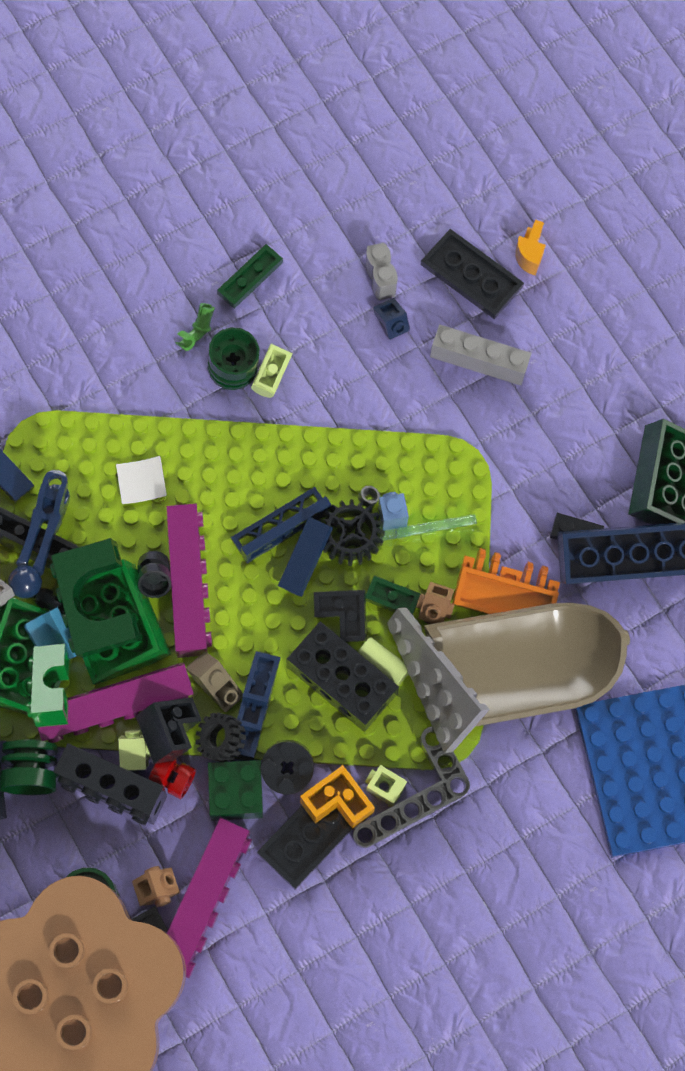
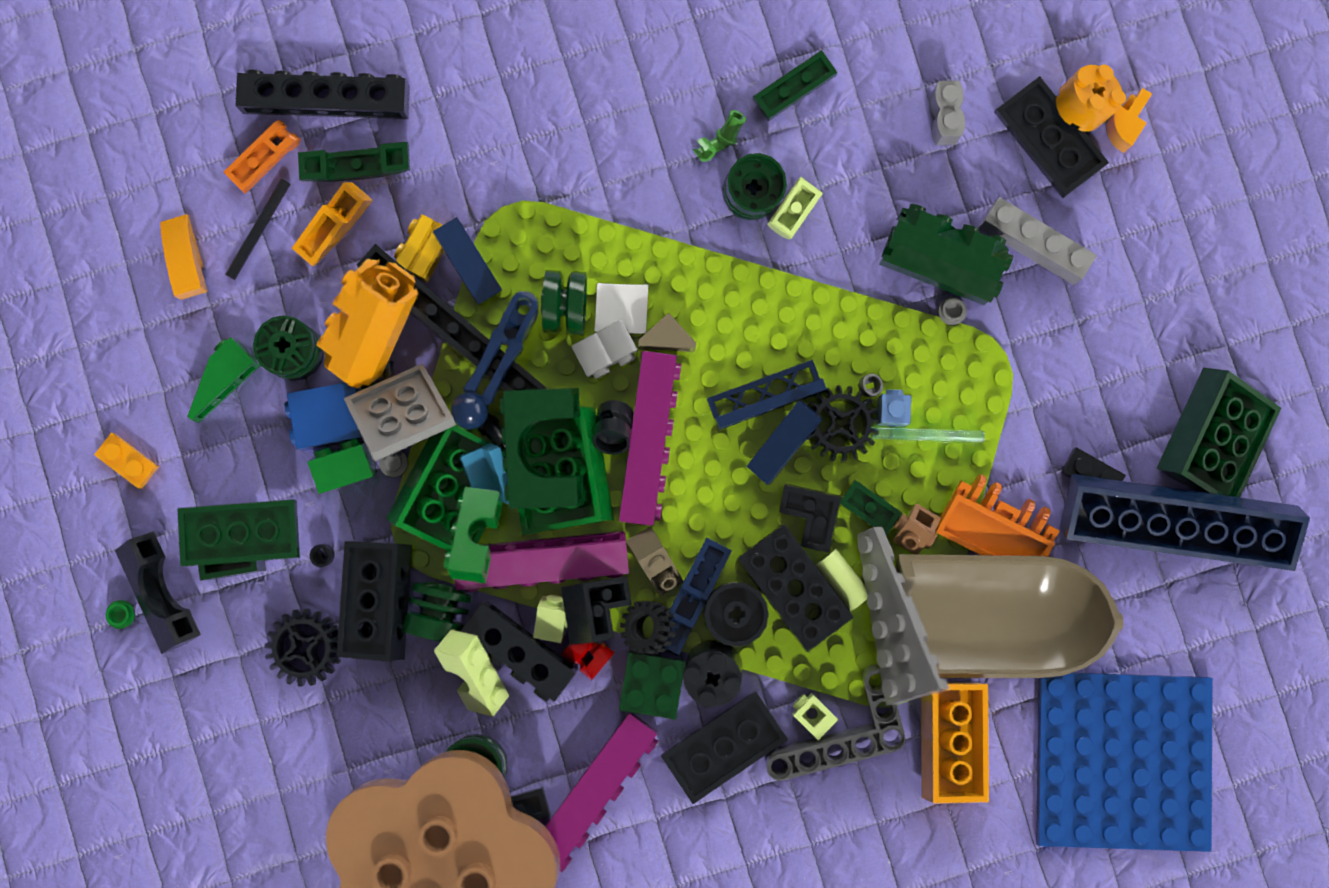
camera: 15 degrees right, 15 degrees up
medium nougat brick [132,866,180,907] -> none
light orange brick [300,765,375,829] -> none
dark blue bracket [373,298,410,340] -> none
none -> yellowish green arch [434,630,509,717]
none -> dark green wheel [541,270,587,335]
none -> light grey brick [571,320,638,380]
none -> dark tan slope [638,313,696,352]
none -> black wheel [703,582,769,647]
none -> dark green brick [879,204,1013,305]
none -> light orange brick [921,681,989,803]
none -> light grey plate [938,297,967,325]
none -> light orange brick [1056,64,1126,132]

